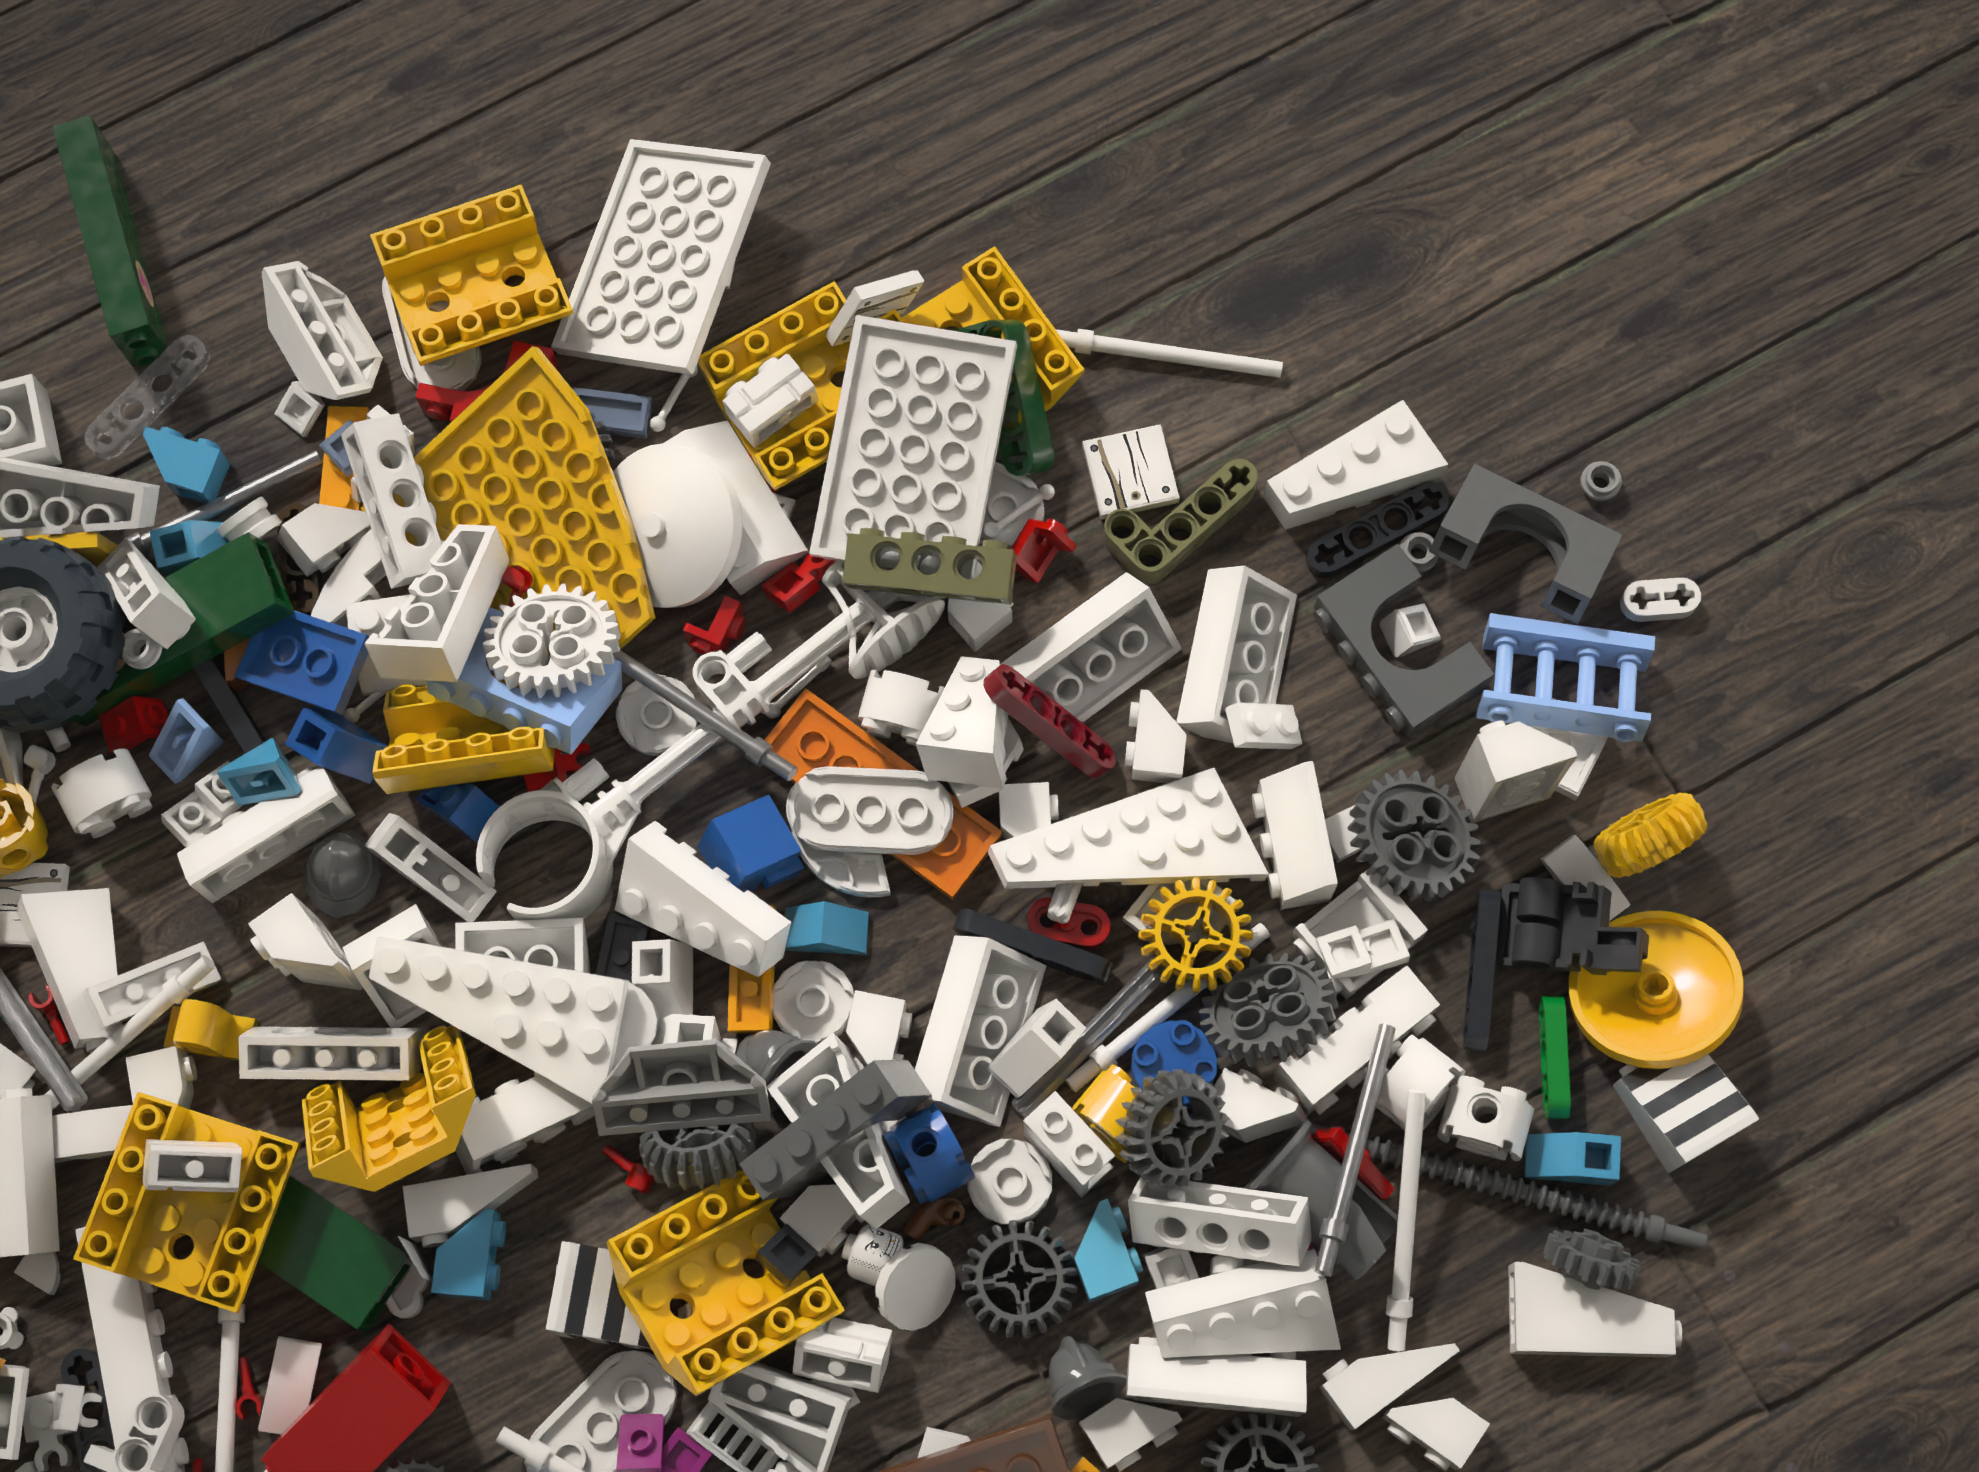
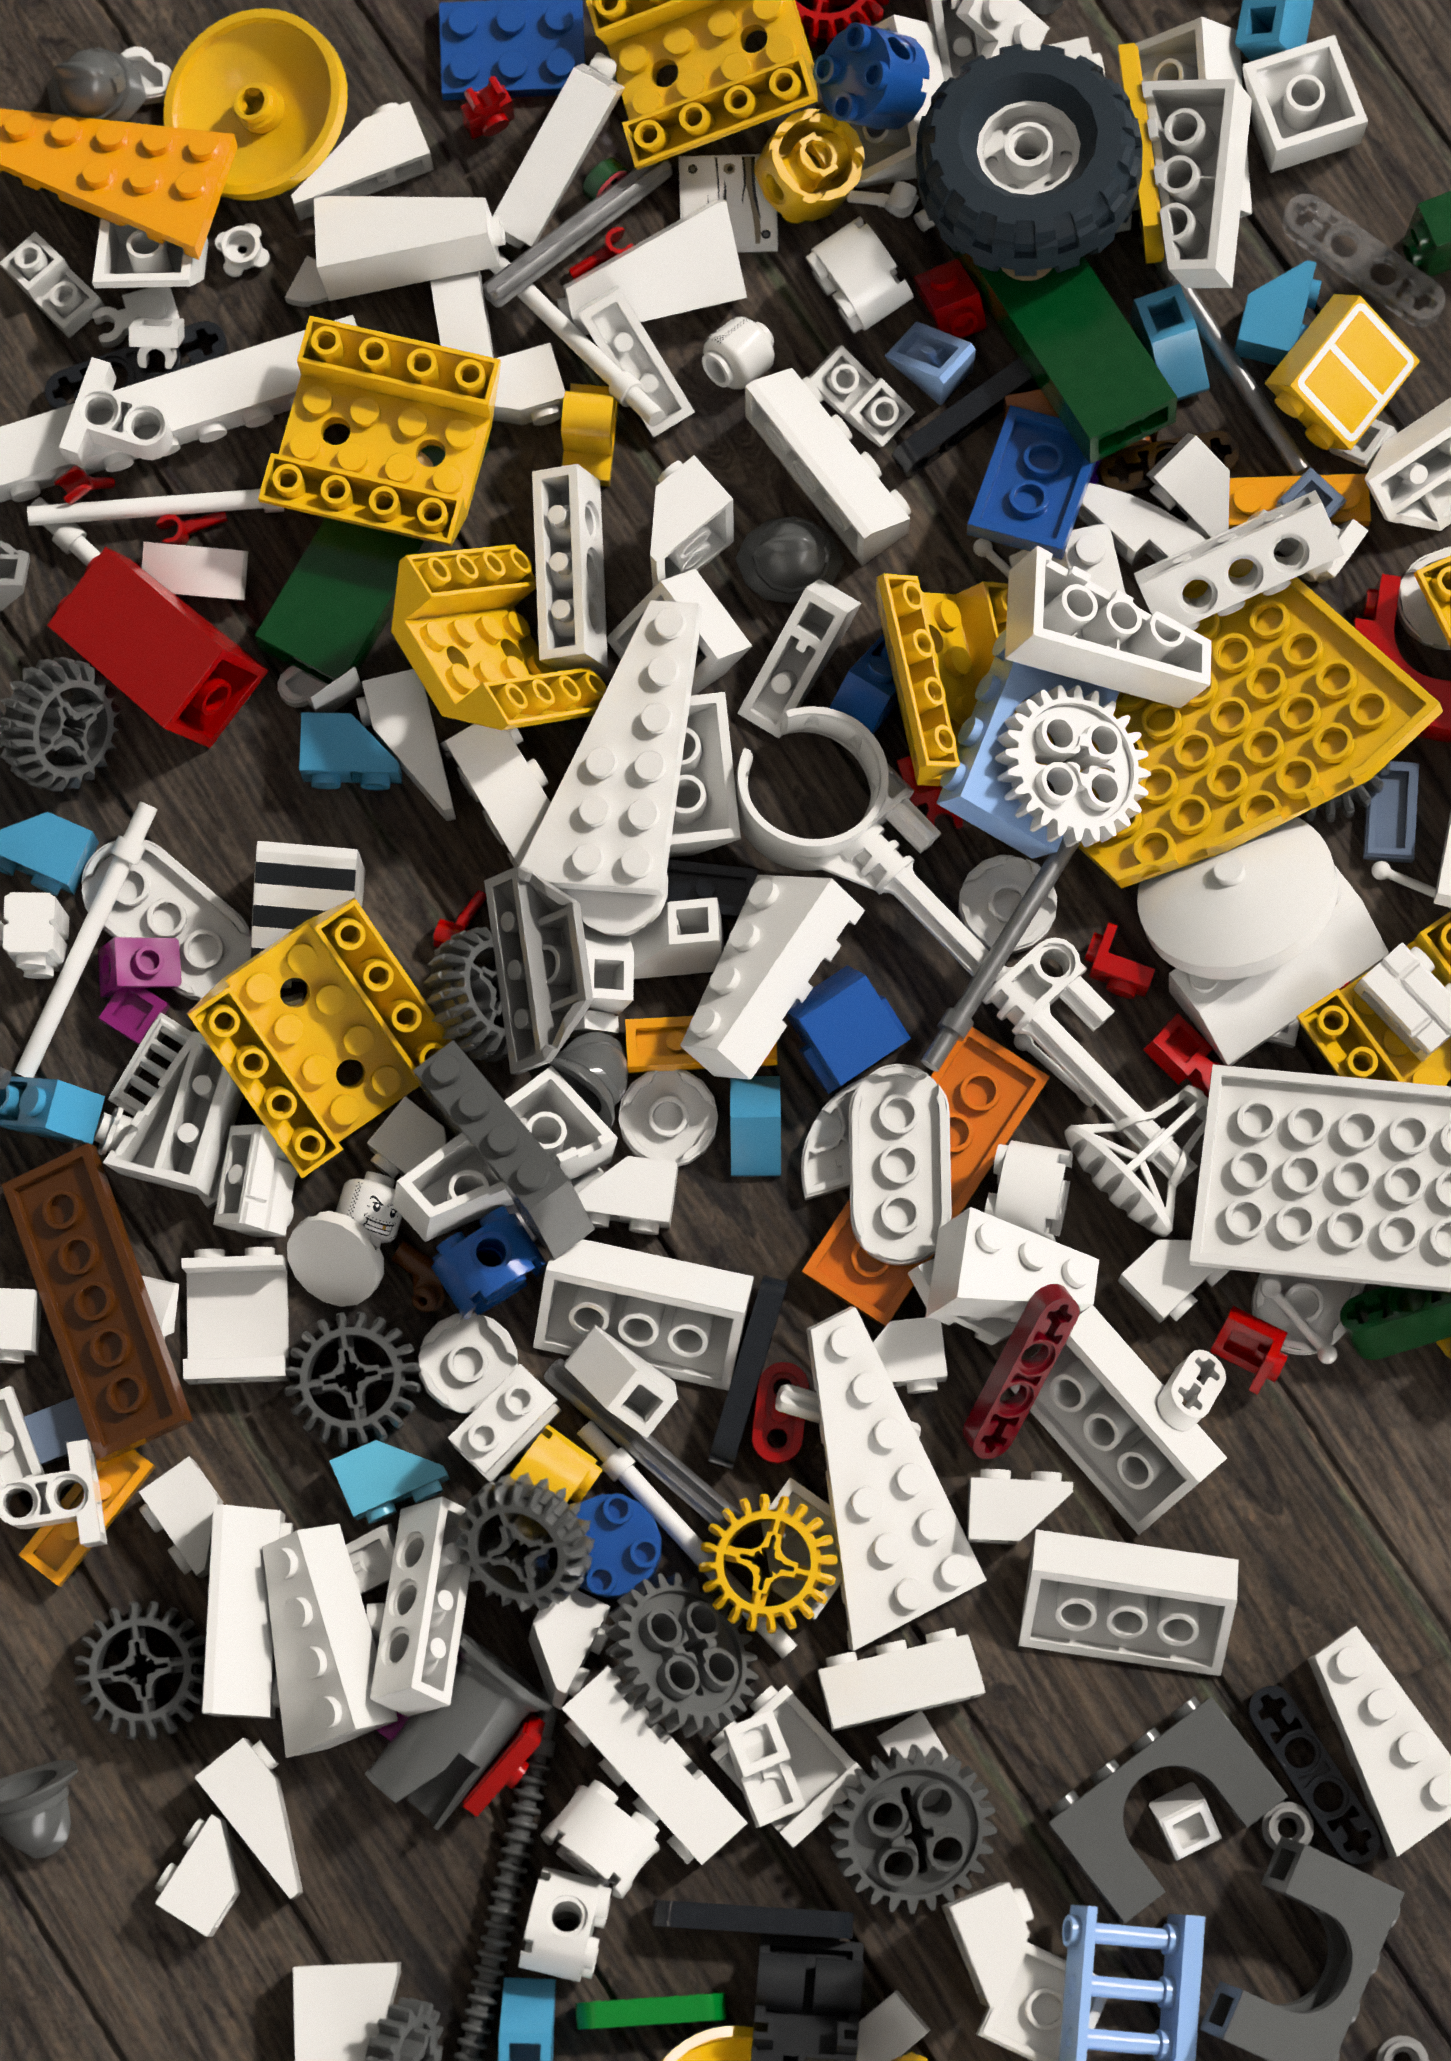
camera: 85 degrees right, 5 degrees up
white slope [97,538,196,649] -> none
white plate [122,628,162,669] -> none
white brick [143,1139,242,1192] -> none
white wheel [216,496,282,542] -> none
dark azure slope [217,738,301,805] -> none
blue slope [285,707,389,784] -> none
red hand [502,565,533,607] -> none
black plate [755,1223,819,1287] -> none
olive brick [842,528,1017,605] -> none
dark grey piece [1049,1336,1127,1420] -> none
white tile [1082,424,1180,520] -> none
olive beam [1103,459,1258,585] -> none
white plate [1225,702,1302,749] -> none
flat silver bar [1314,1024,1396,1276] -> none
white bar [1386,1089,1426,1351] -> none
none -> white panel [182,1247,290,1385]
none -> white head [702,317,774,389]
none -> white beam [1157,1350,1226,1431]
none -> yellow brick [1265,294,1420,450]

